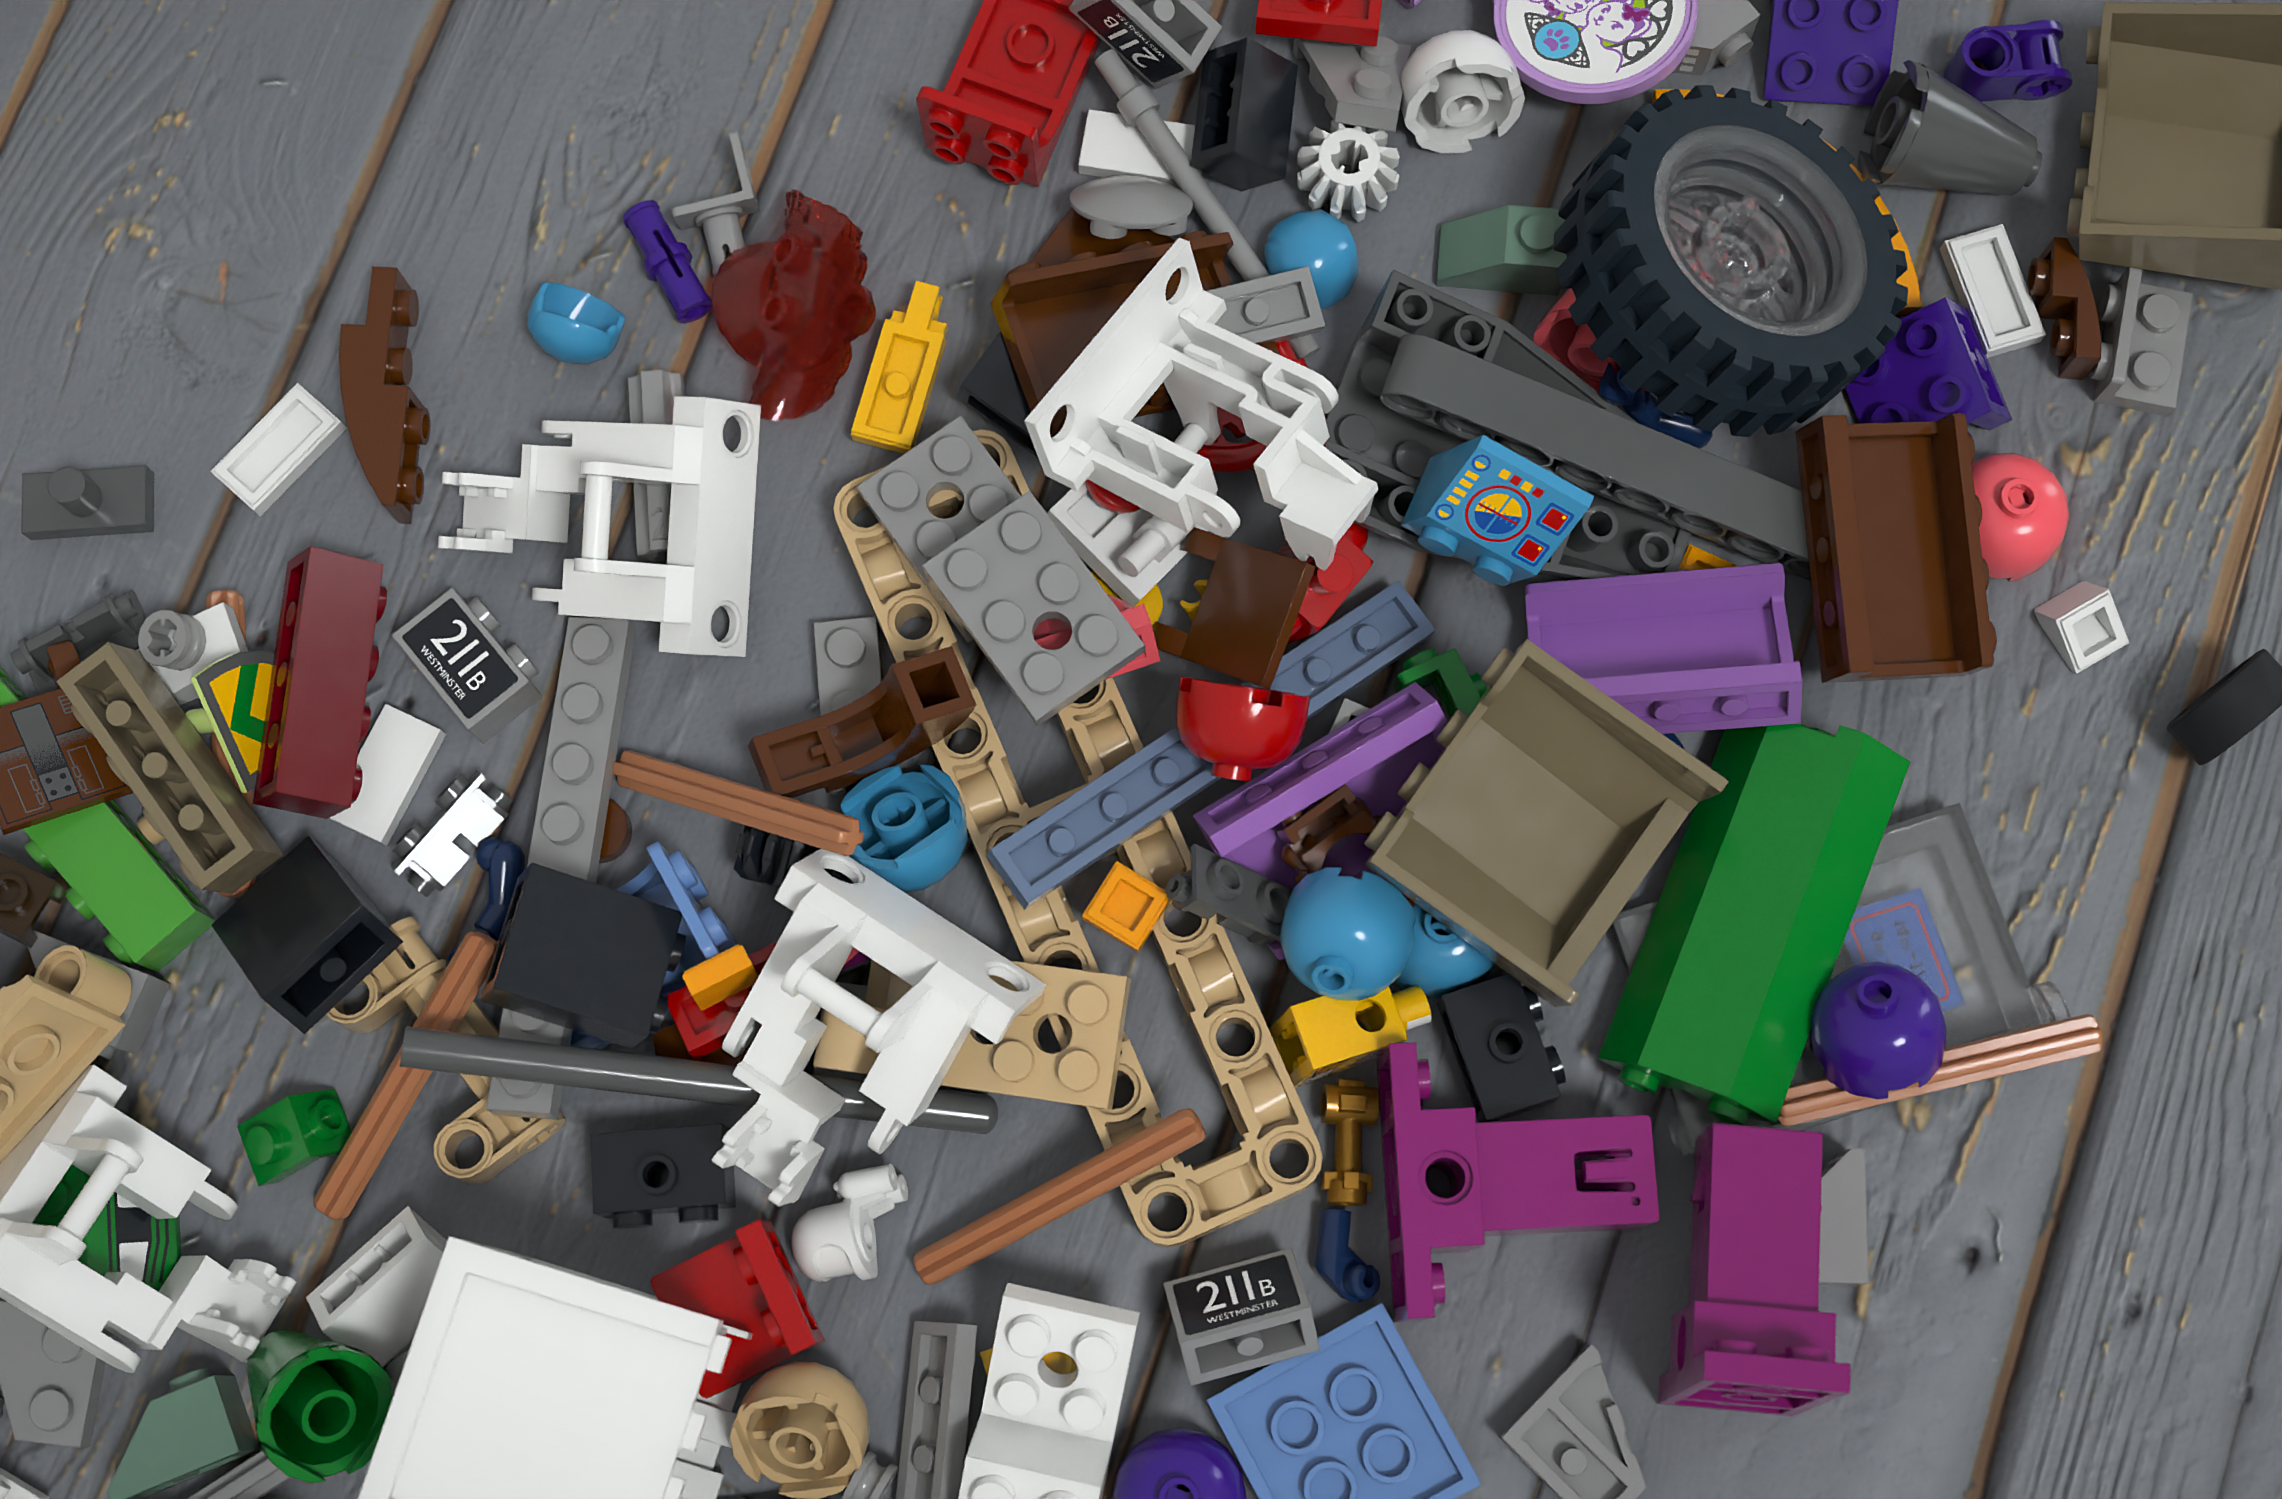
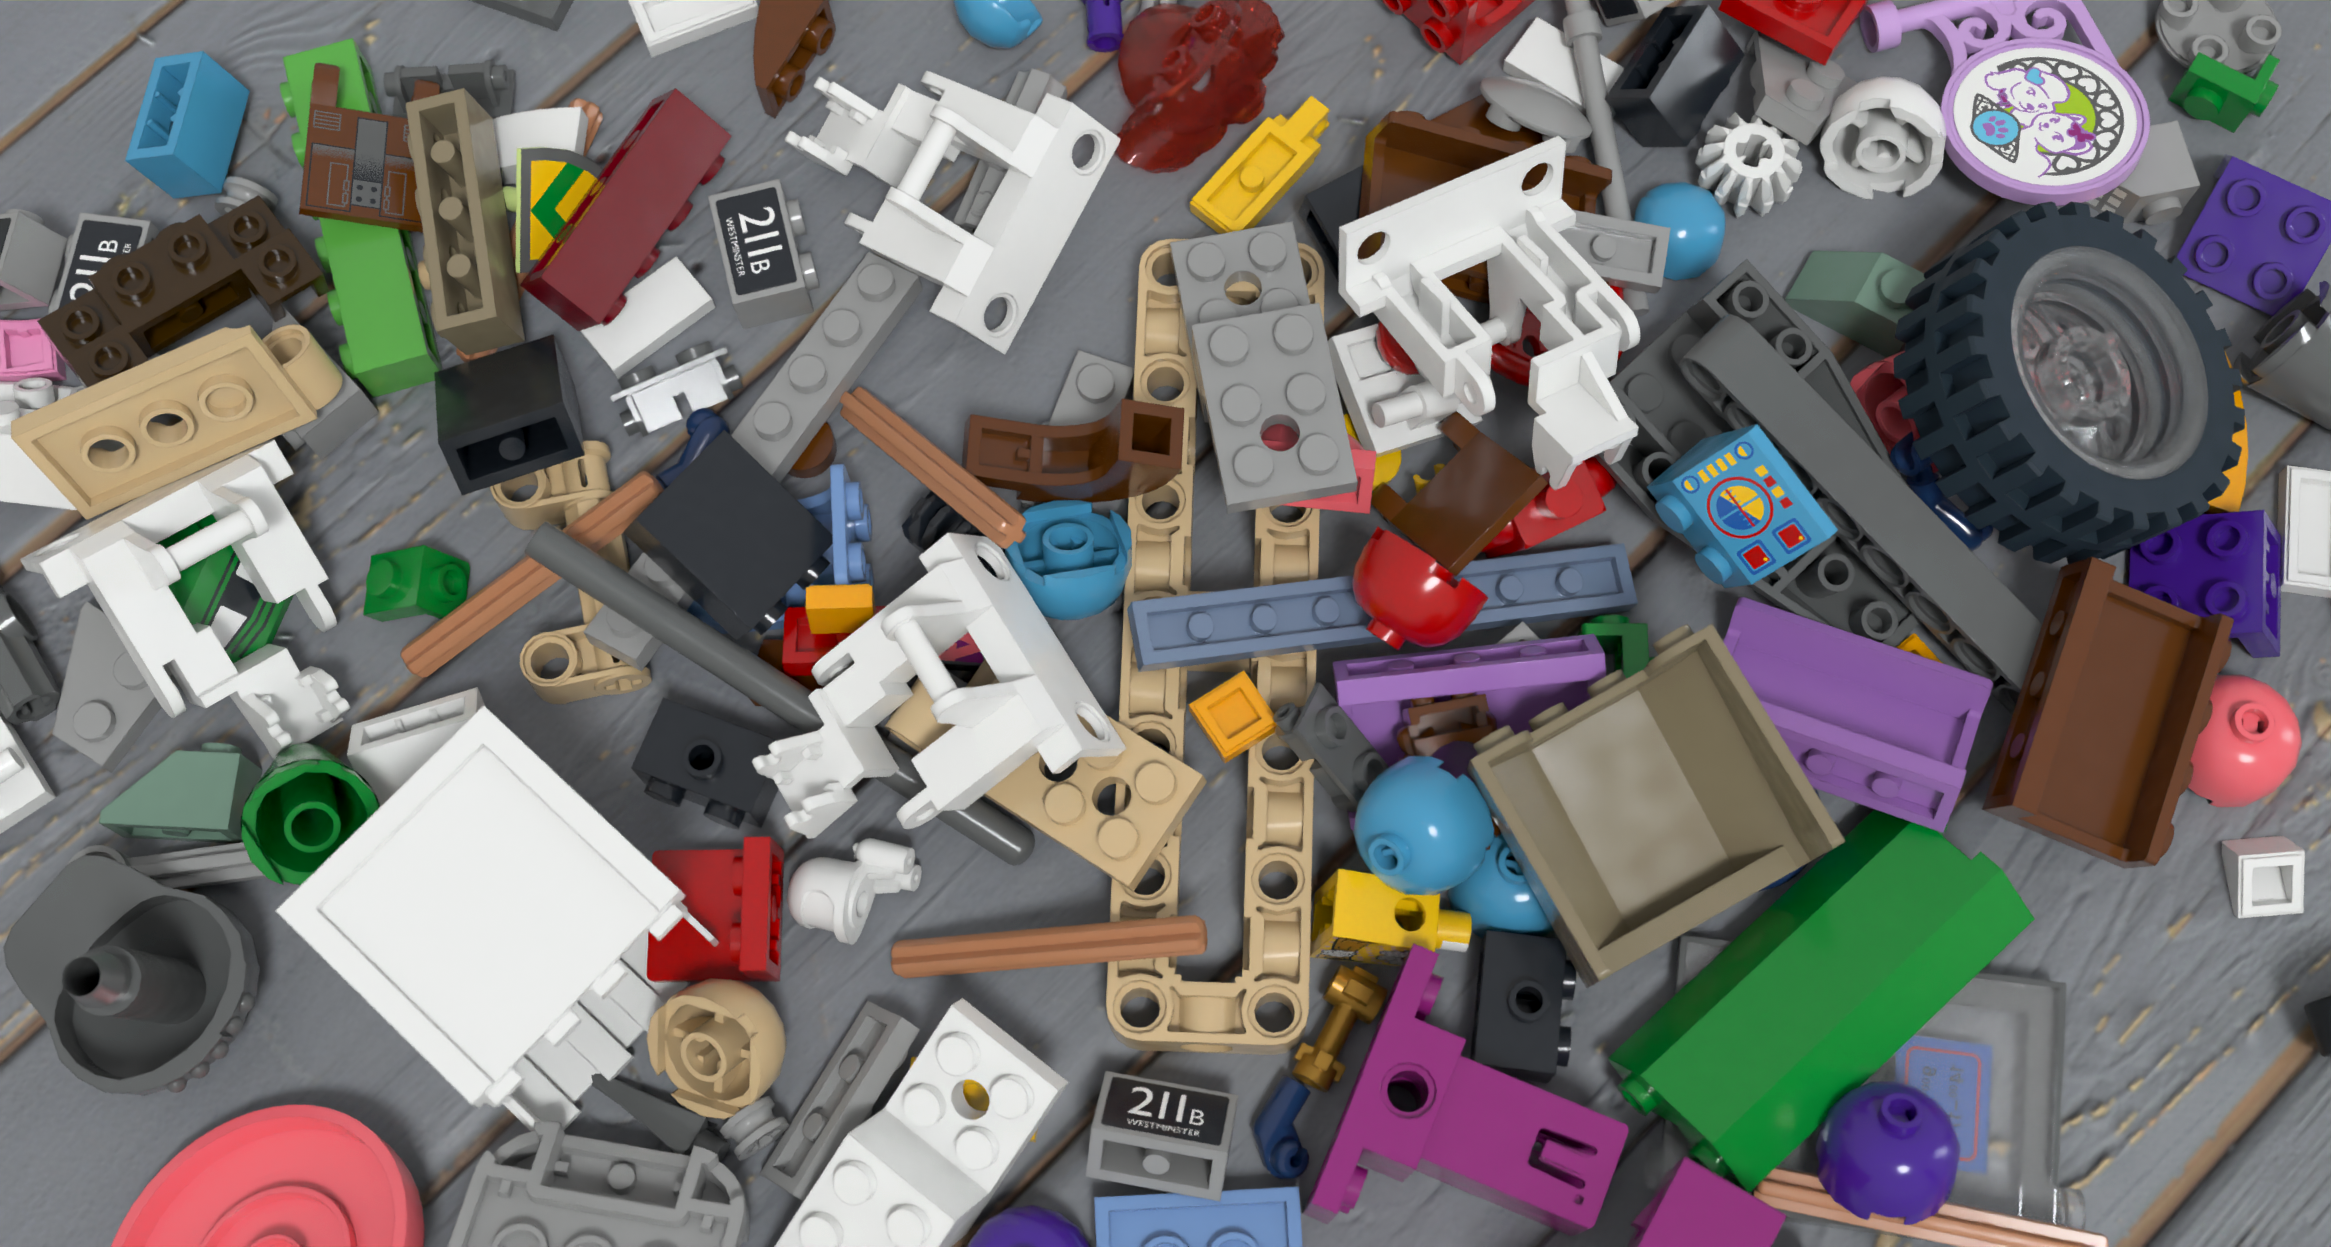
camera: 25 degrees right, 5 degrees down
light grey bush [138,610,206,671] -> none

